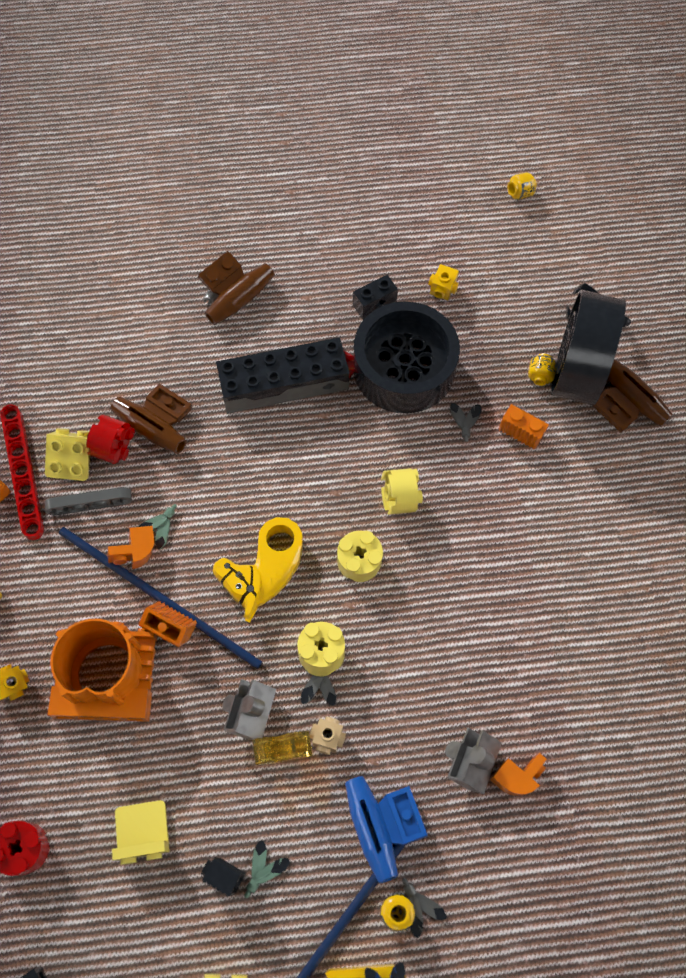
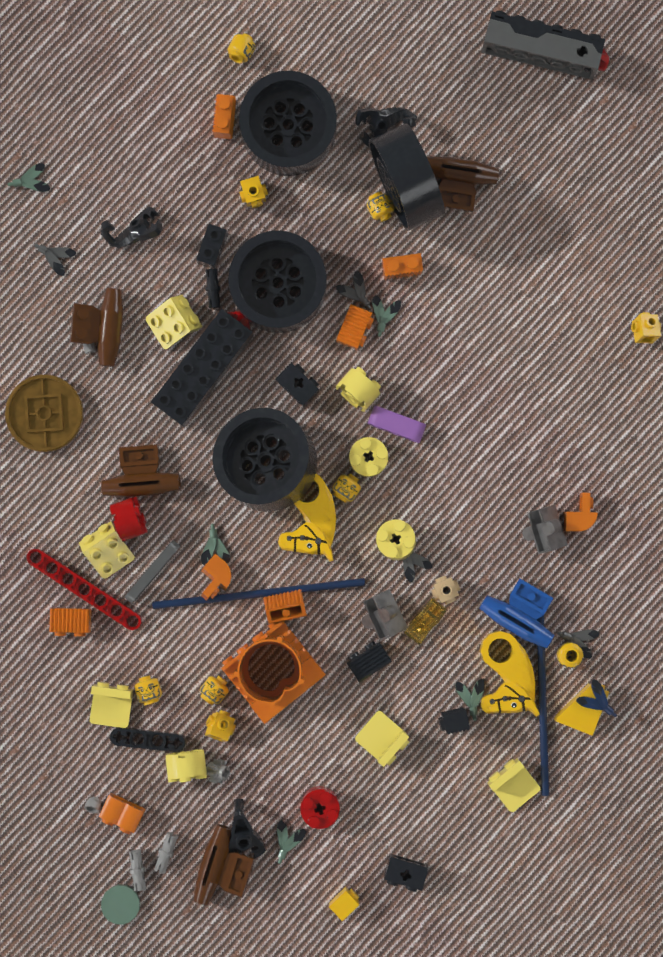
camera: 40 degrees left, 20 degrees up
none -> pearl gold plate [5,375,83,452]
none -> sand green piece [8,163,50,192]
none -> dark grey piece [34,244,76,276]
none -> black animal [101,207,162,248]
none -> light yellow bracket [146,295,203,349]
none -> yellow head [200,675,229,705]
none -> black pin [205,268,221,308]
none -> orange brick [212,94,236,139]
none -> black wheel [213,408,317,512]
none -> black wheel [239,71,337,176]
none -> black brick [275,362,319,407]
none -> yellow head [332,474,361,503]
none -> orange brick [336,304,374,350]
none -> black brick [346,640,392,683]
none -> medium lavender beam [367,405,426,443]
none -> sand green piece [372,295,401,337]
none -> yellow animal [480,631,540,717]

